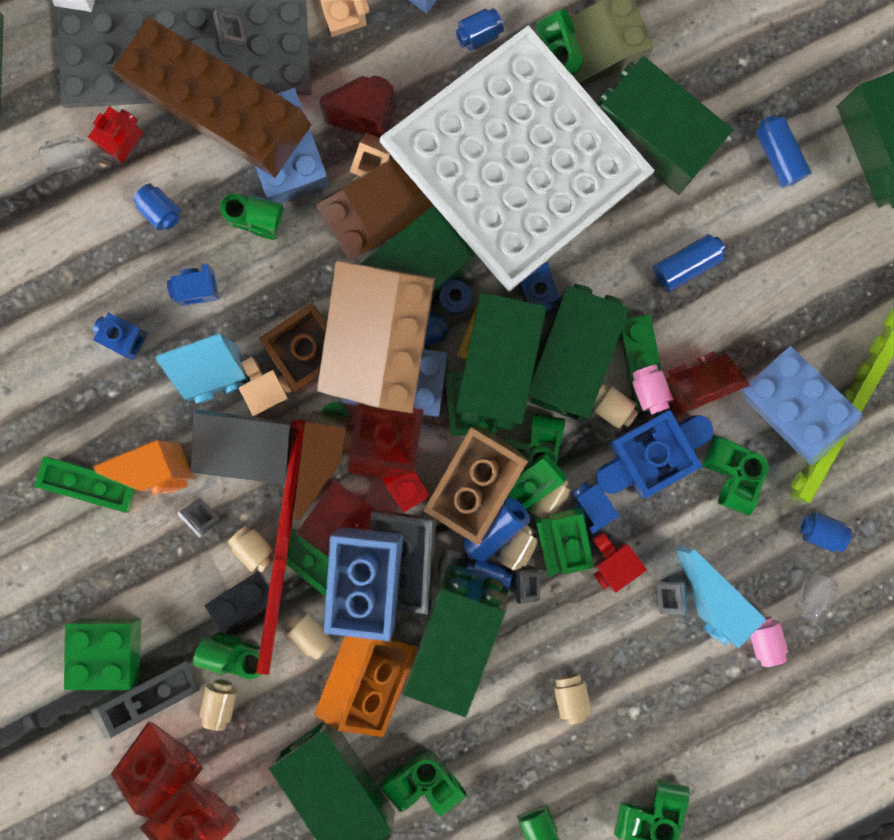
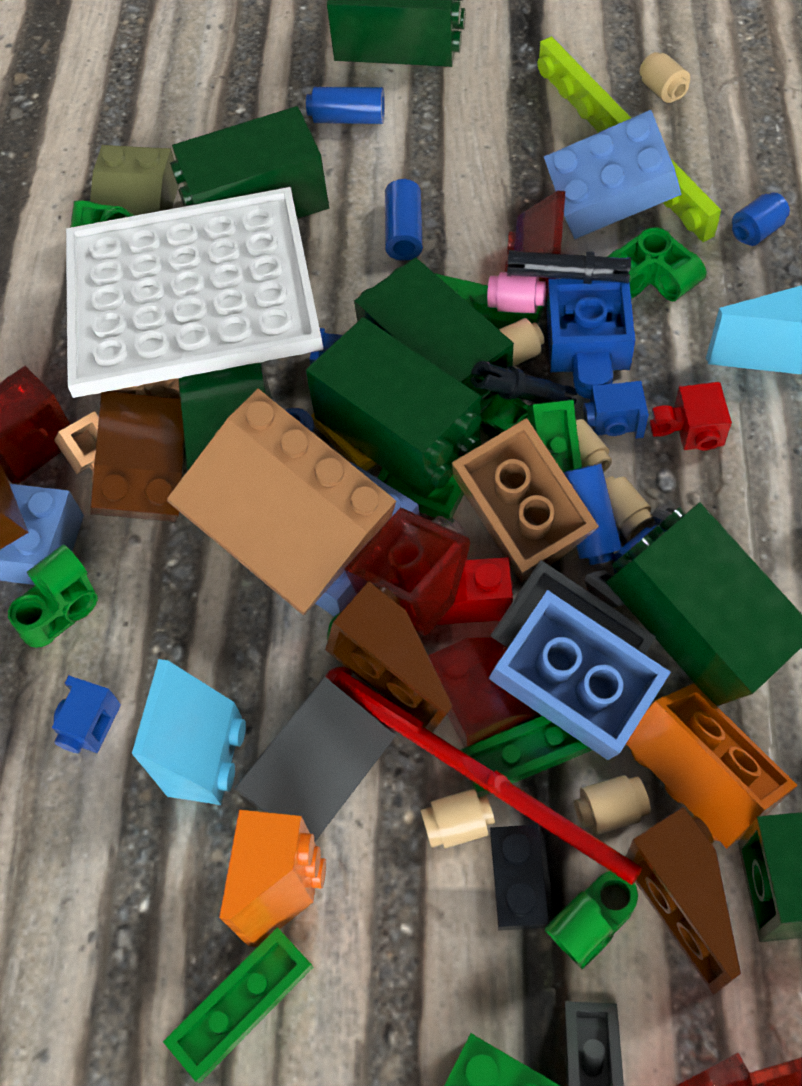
camera: 50 degrees left, 25 degrees down
blue brick [92,312,148,361] -> none
flat silver slope [177,497,221,538] -> none
tan brick [199,679,238,731] -> none
light nougat brick [239,357,293,417] -> none
reddish brown brick [259,302,327,395] -> none
blue brick [455,8,504,51] -> none
green plate [535,508,594,577] -> none
flat silver slope [657,582,688,615] -> none
none -> black pin [471,361,577,406]
none -> black pin [507,250,631,284]
none -> reddish brown slope [626,806,741,995]

